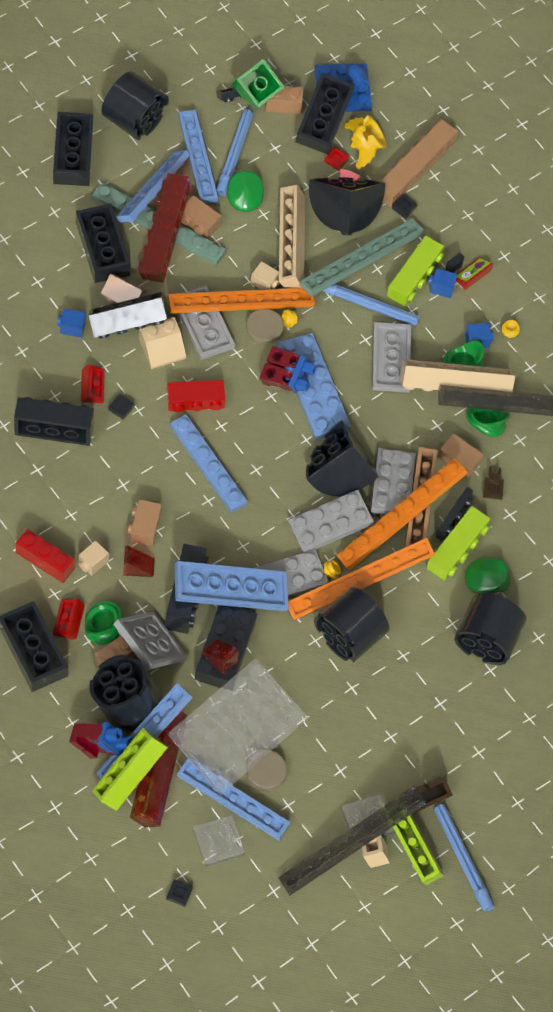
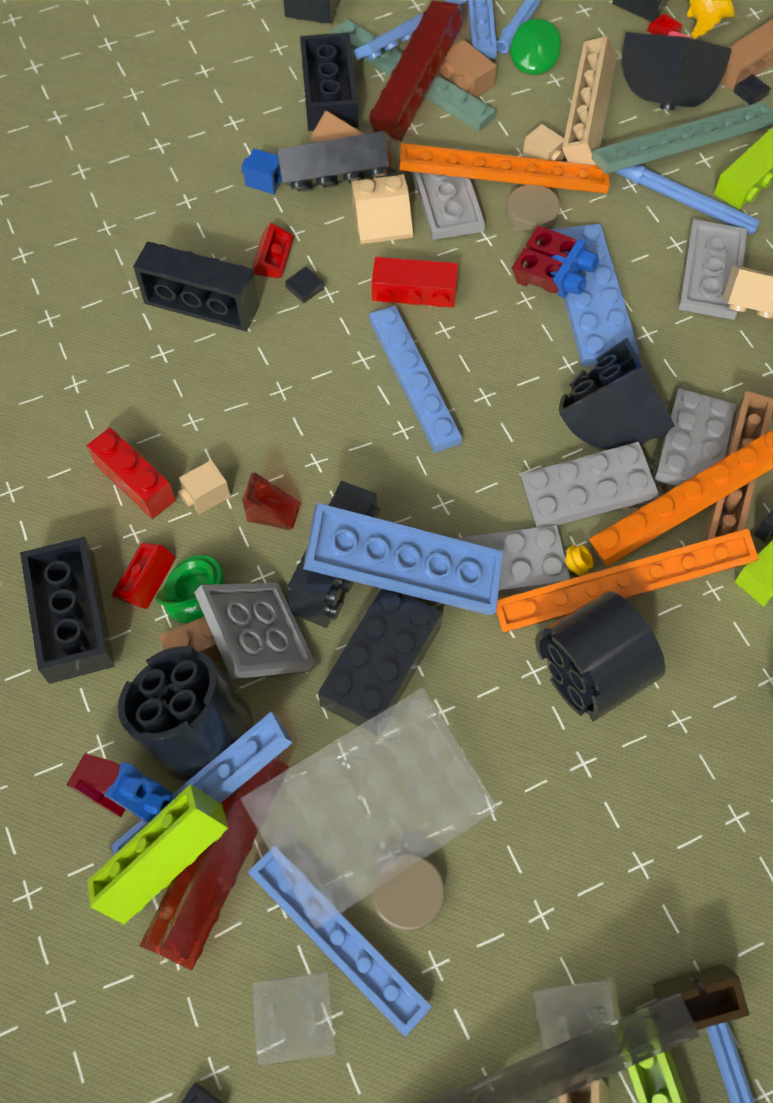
camera: 20 degrees right, 0 degrees up
medium nougat brick [127,499,162,546] -> none
clear red slope [202,640,239,674] -> none
yellow plate [281,310,297,328] -> none

